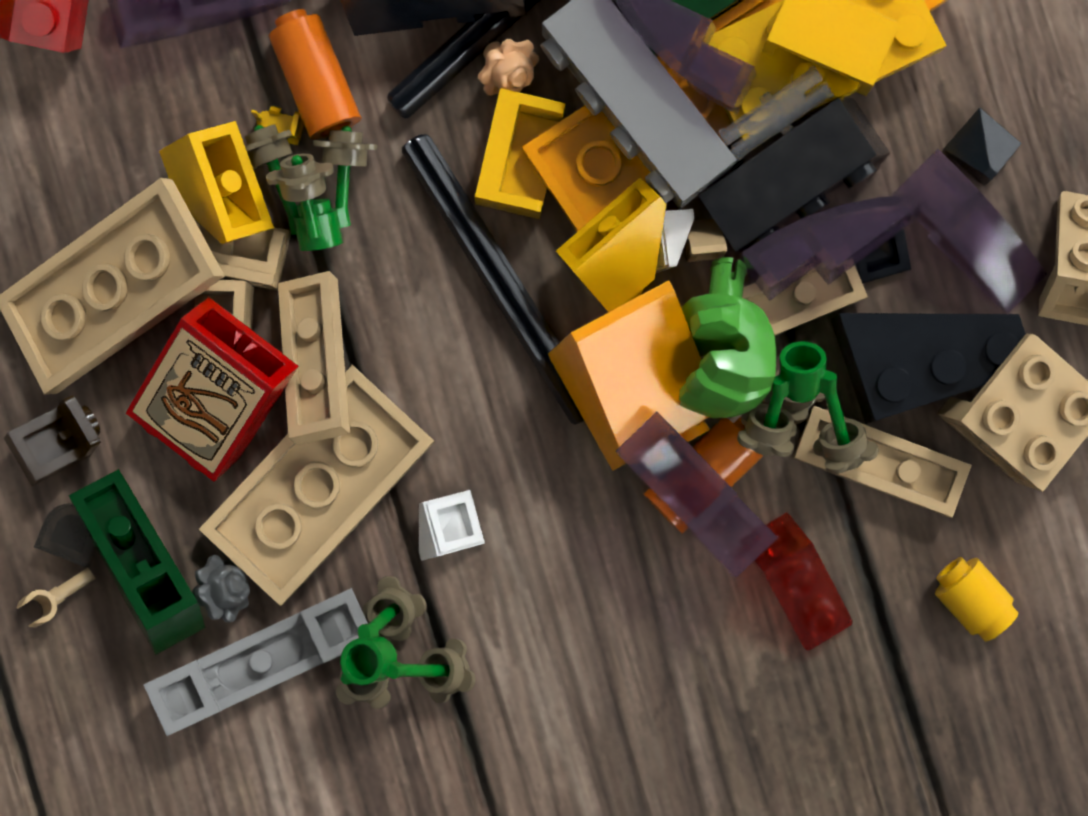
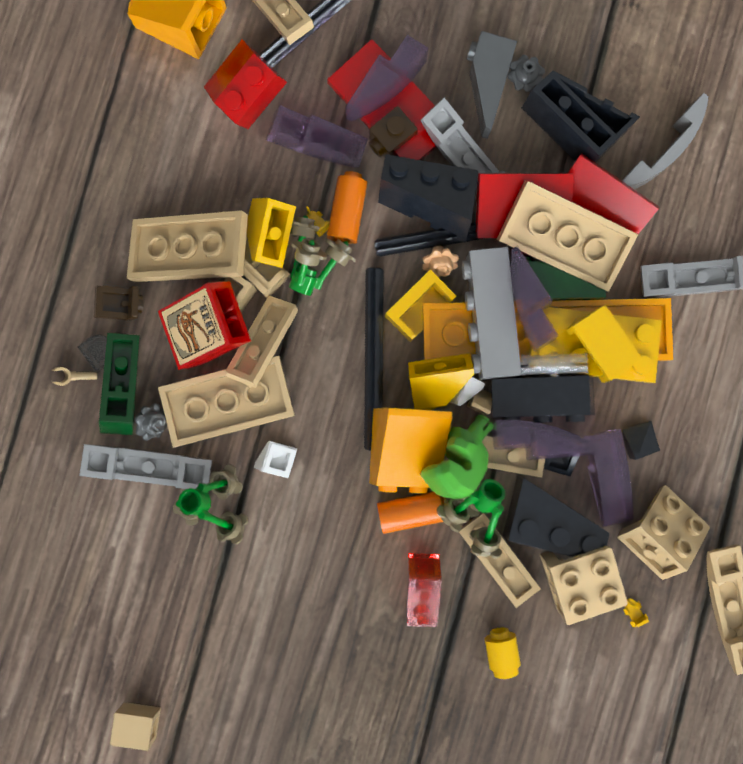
camera: 30 degrees right, 0 degrees up
slope [615,412,778,579] -> none

